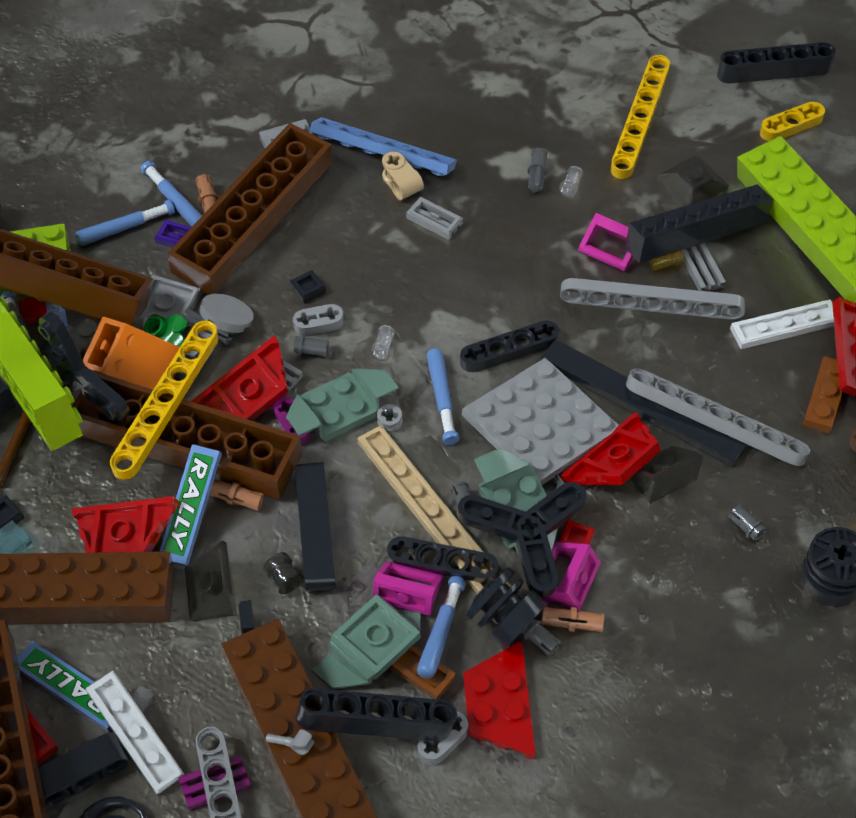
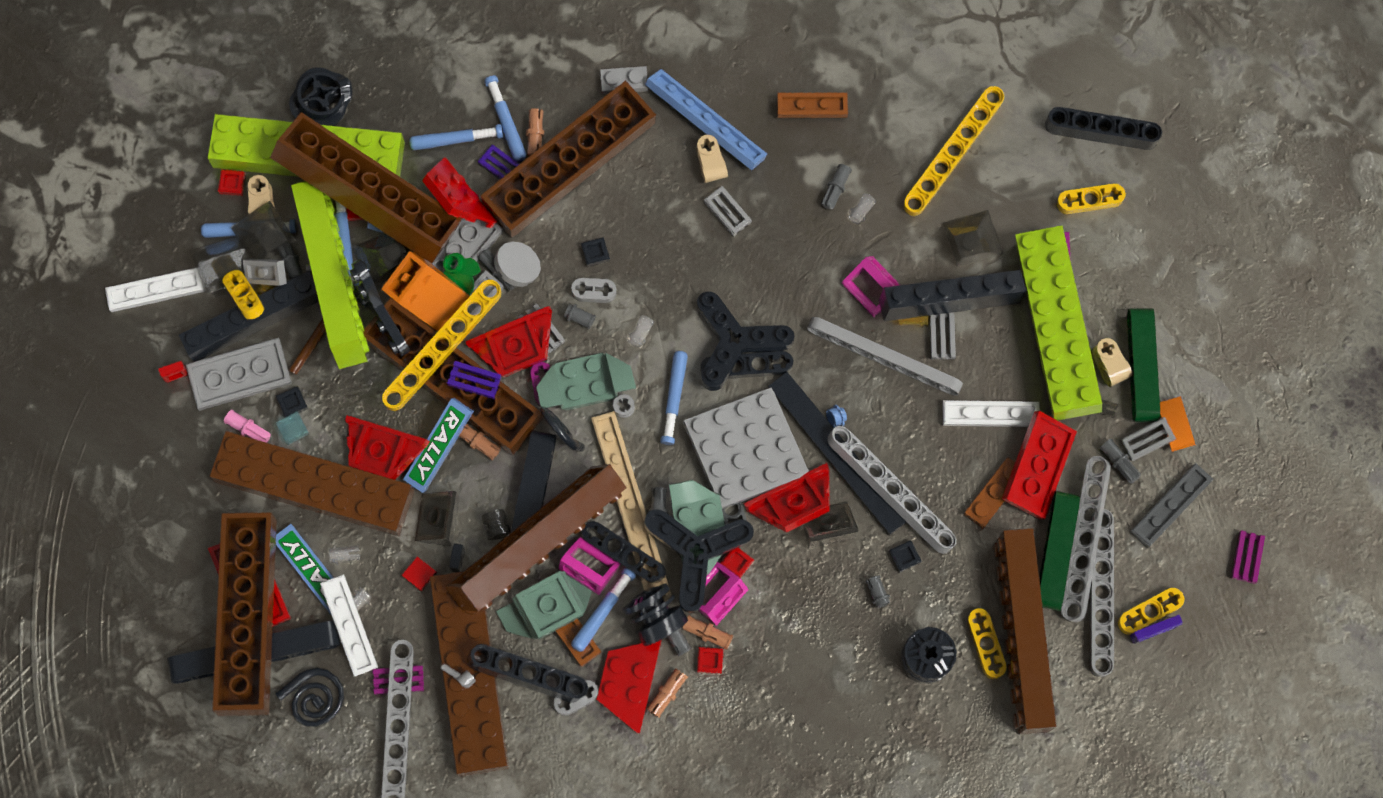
camera: 15 degrees right, 20 degrees up
none -> clear pin [329,545,360,565]
none -> red tile [402,556,437,592]
none -> red wing [422,158,497,228]
none -> reddish brown brick [445,464,627,612]
none -> dark purple tile [447,361,502,399]
none -> black piece [540,406,585,452]
none -> nougat pin [646,668,688,718]
none -> black piece [697,291,795,391]
none -> red tile [697,647,723,674]
none -> dark orange plate [777,93,848,118]
none -> medium blue plate [826,405,847,428]
none -> black tile [889,540,922,573]

